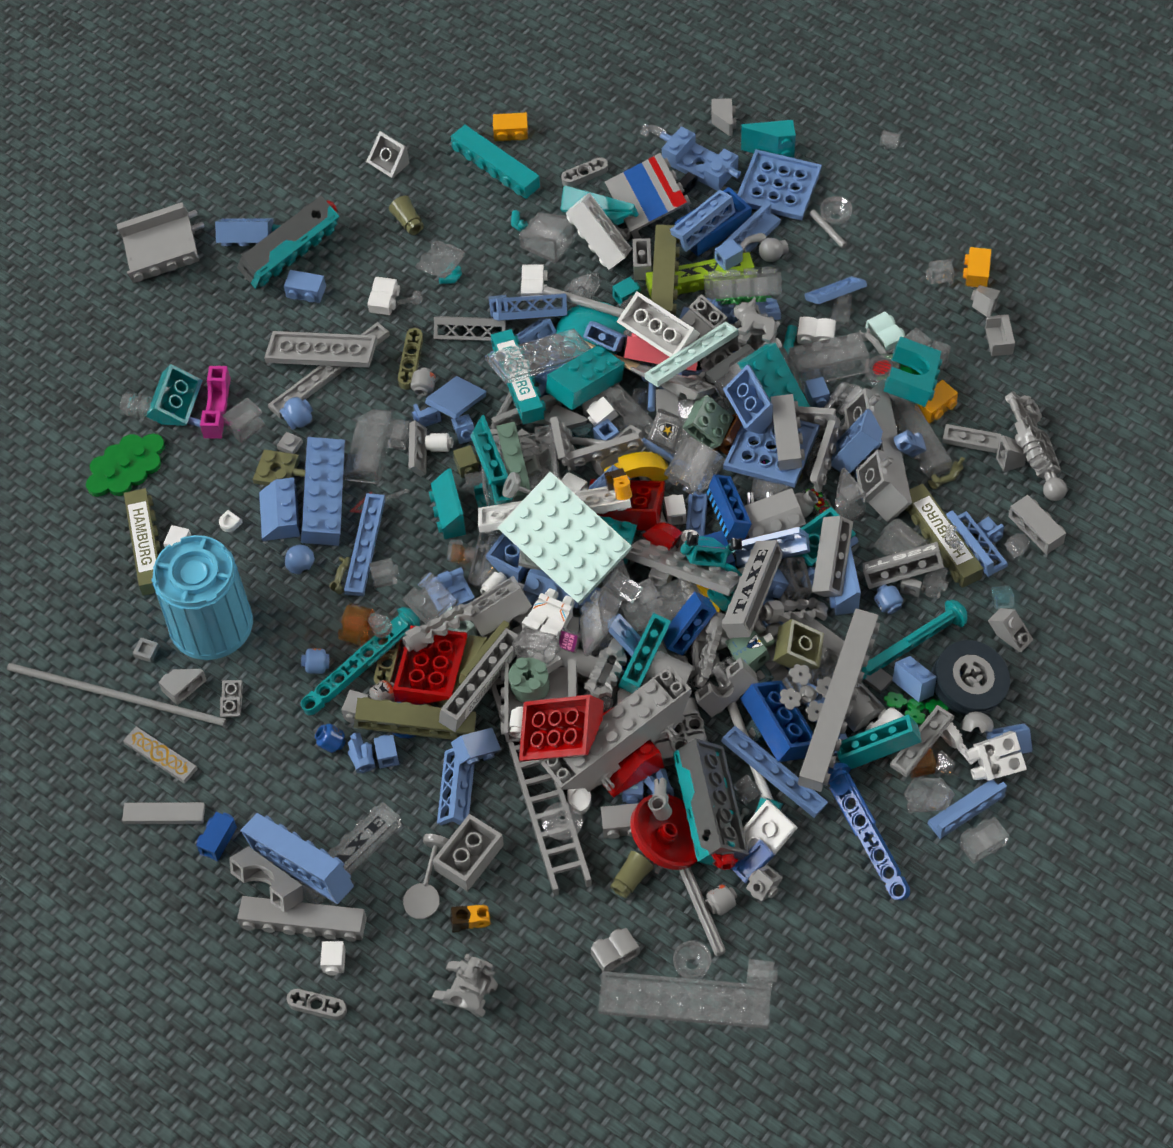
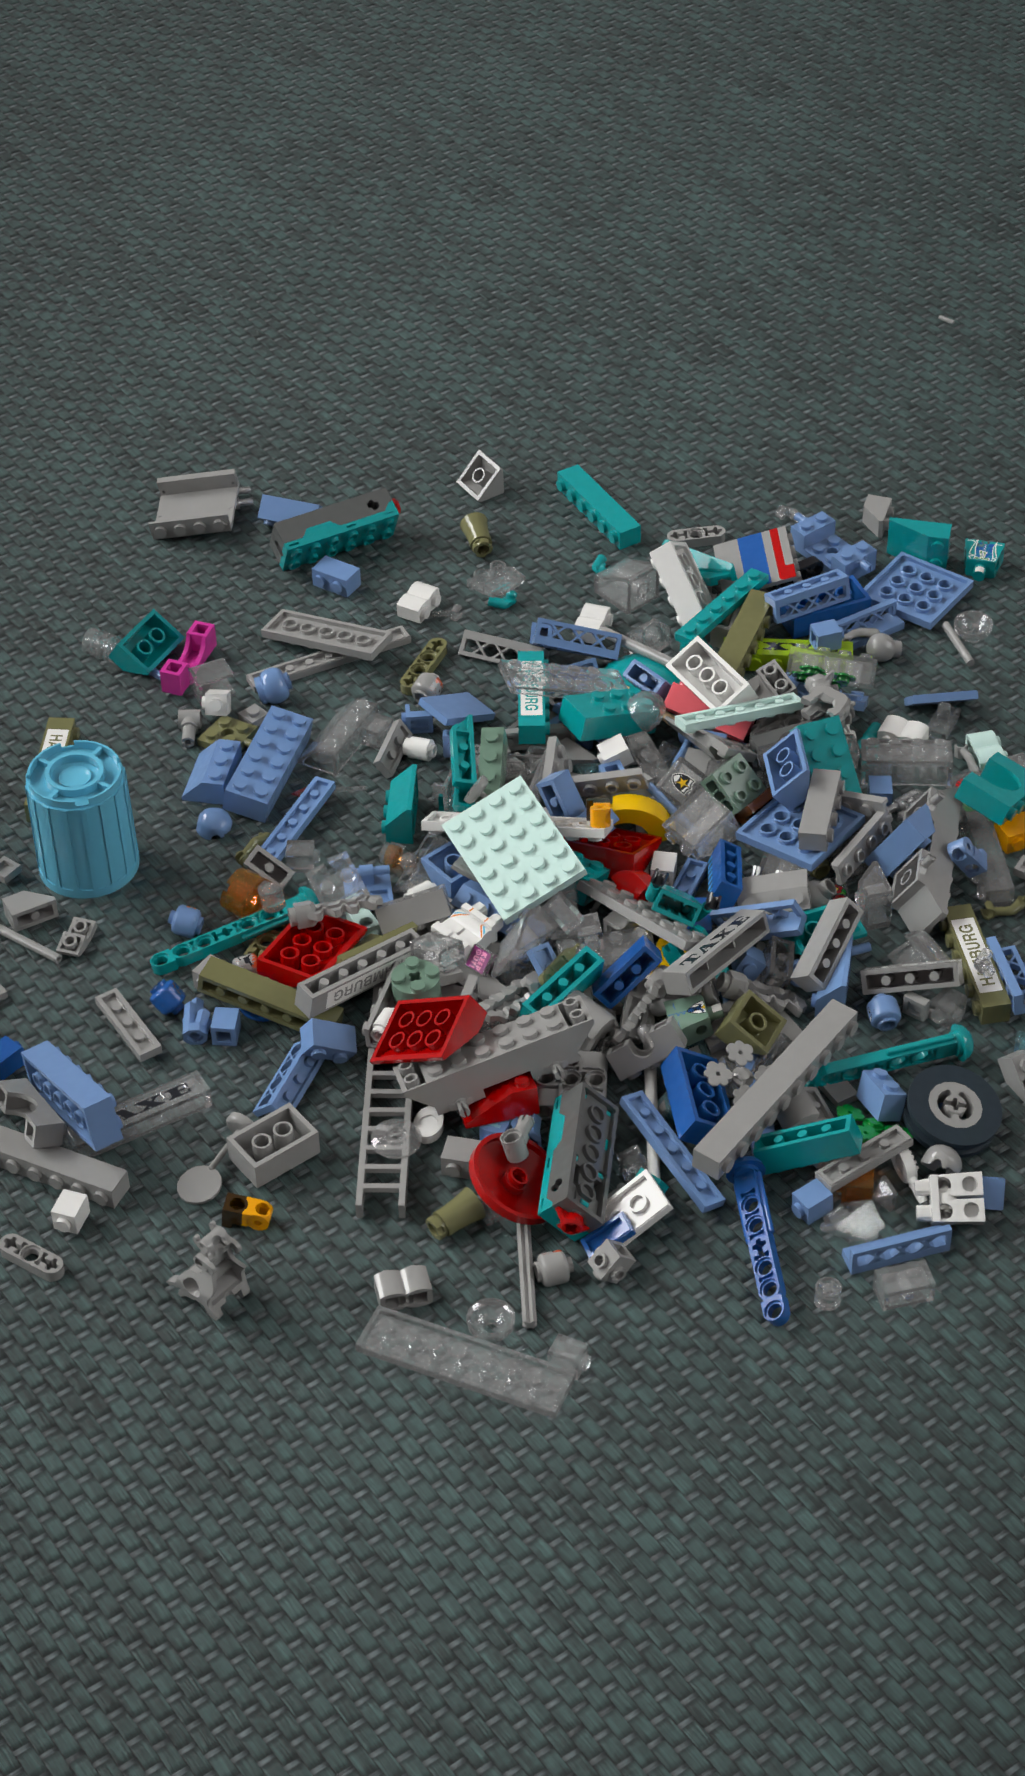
camera: 15 degrees right, 15 degrees down
green plate [86,434,165,497] -> none
white tile [219,510,243,532] -> none
olive brick [453,445,481,478] -> none
light orange brick [493,113,528,141] -> none
none -> light grey plate [95,988,162,1062]
none -> light grey pin [178,709,202,748]
none -> white brick [201,689,231,716]
none -> light grey brick [243,844,295,893]
none -> medium blue brick [536,769,586,817]
none -> olive piece [538,943,580,986]
none -> clear helmet [627,691,666,732]
none -> teal plate [675,568,769,645]
none -> medium blue brick [791,1178,833,1225]
none -> clear wheel [814,1277,842,1311]
none -> teal torso [964,538,1005,581]

